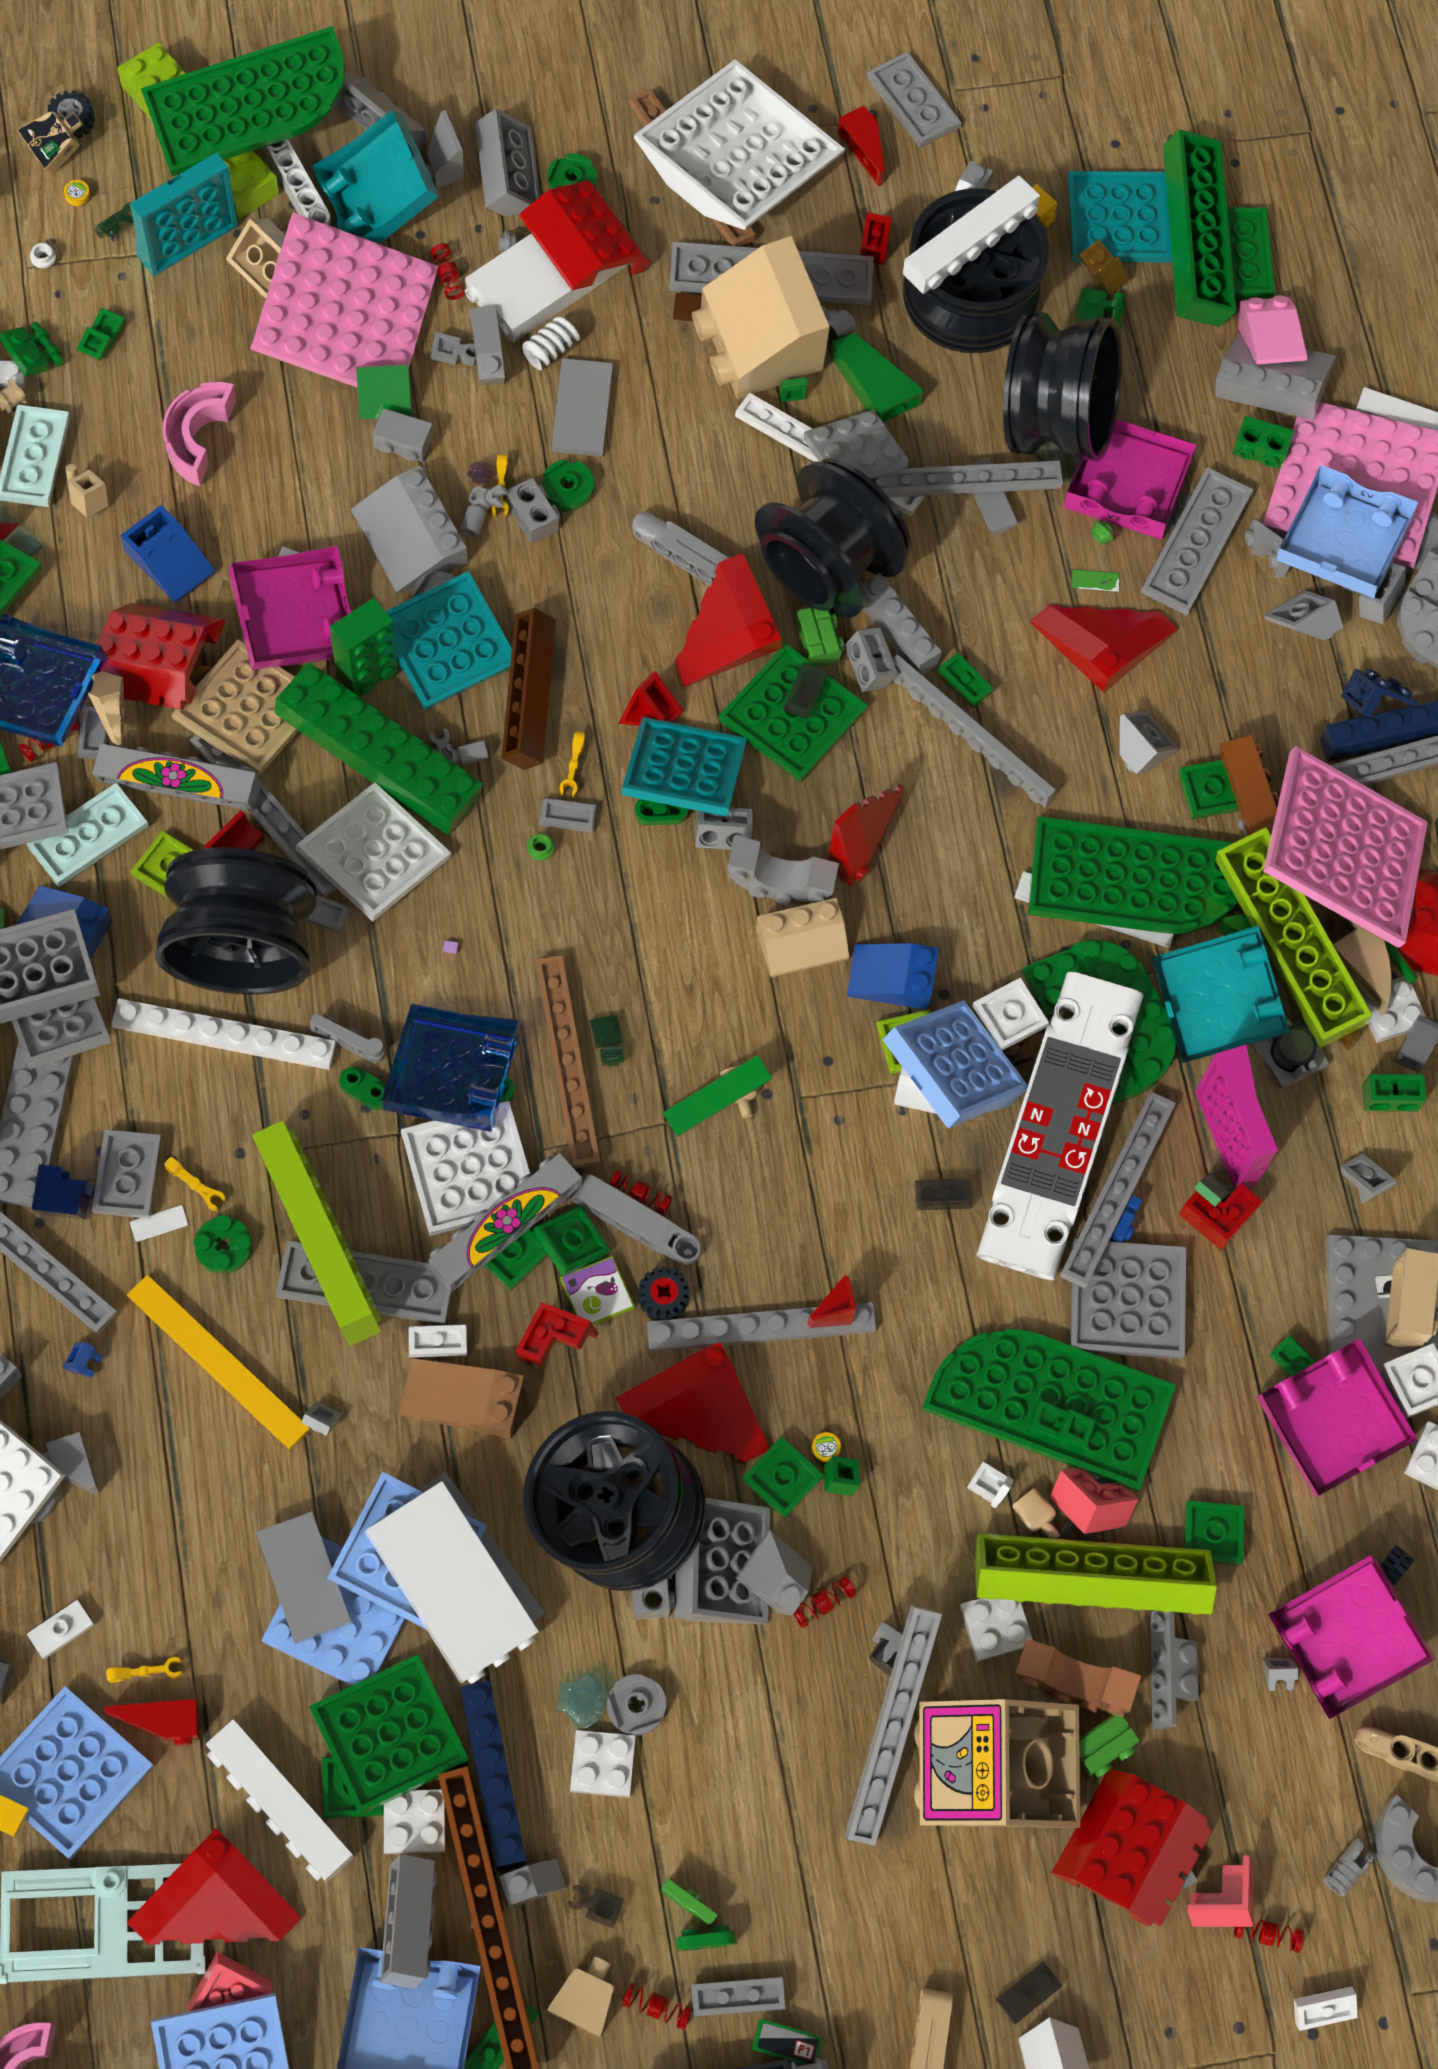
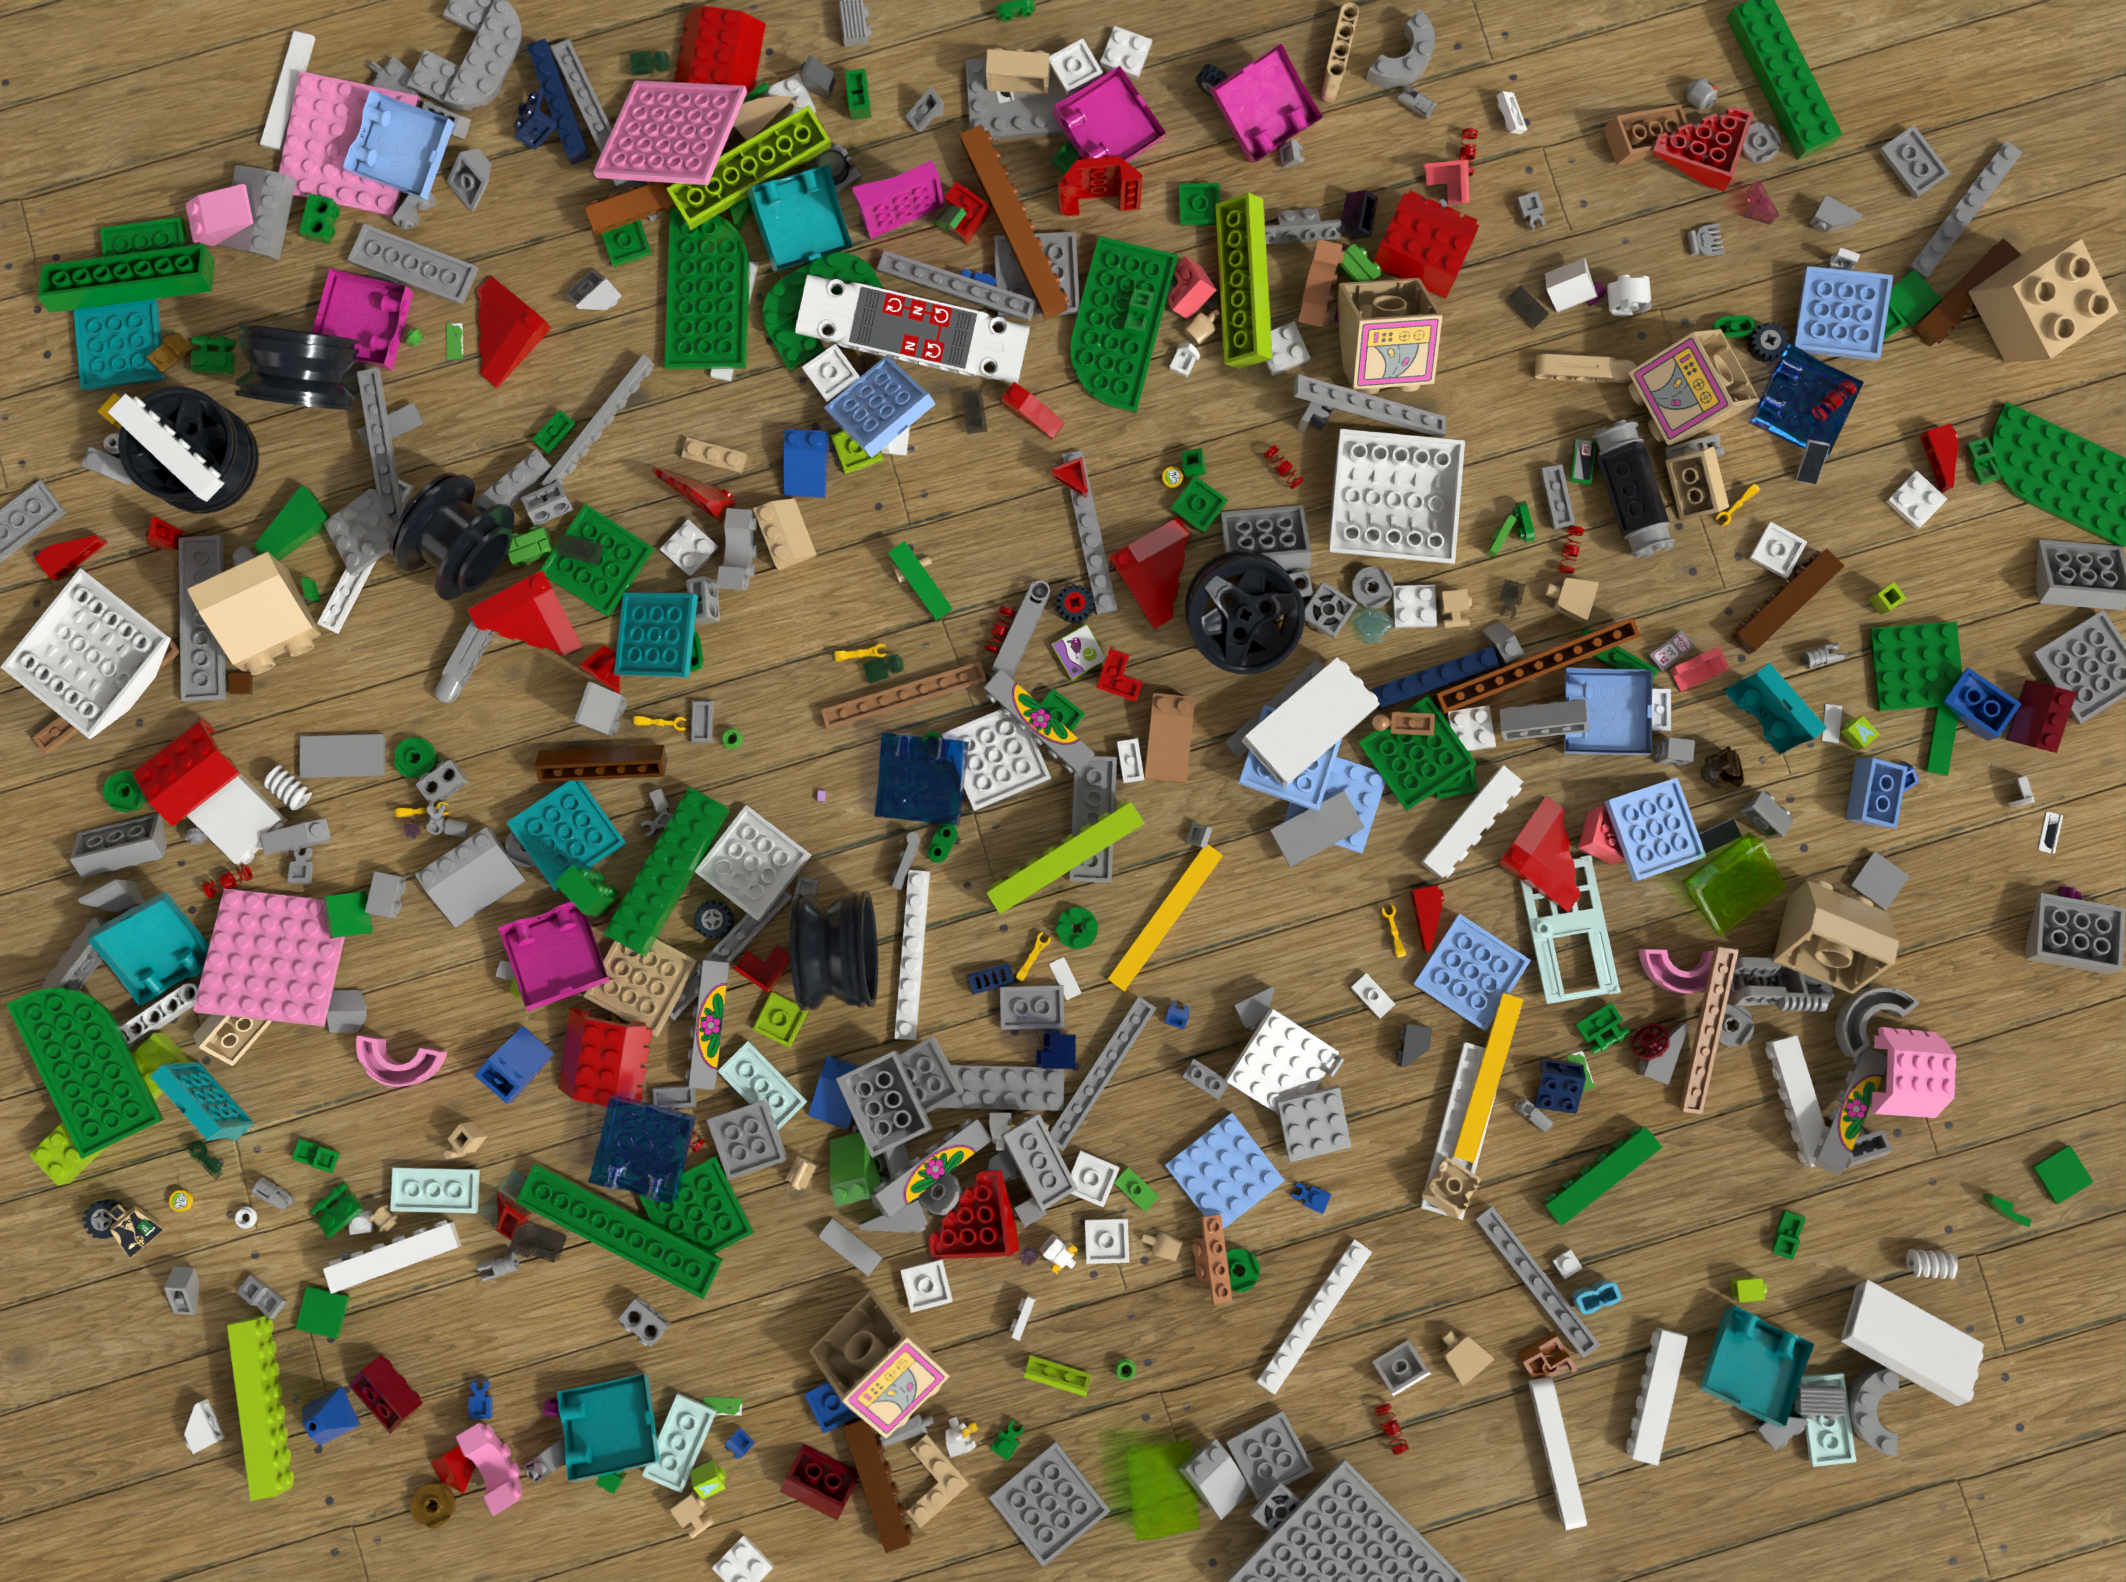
camera: 85 degrees left, 15 degrees up
tan slope [88,671,125,745] -> none
green tile [533,1205,611,1277] -> none
light grey slope [736,1530,813,1616] -> none
none -> light grey hinge [252,1177,295,1210]
none -> light grey slope [327,990,367,1033]
none -> light grey slope [574,681,627,737]
none -> white plate [660,520,719,578]
none -> tan plate [681,438,747,475]
none -> black wheel [693,901,734,939]
none -> yellow piece [834,644,887,662]
none -> dark orange brick [960,124,1069,320]
none -> dark blue slope [967,963,1014,995]
none -> slope [1002,382,1064,440]
none -> red slope [1058,155,1143,217]
none -> light grey piece [1305,581,1357,639]
none -> white slope [1329,429,1465,564]
none -> black brick [1339,190,1378,240]
none -> medium nougat plate [1372,712,1435,736]
none -> tan brick [1439,589,1472,628]
none -> light grey plate [1516,191,1545,231]

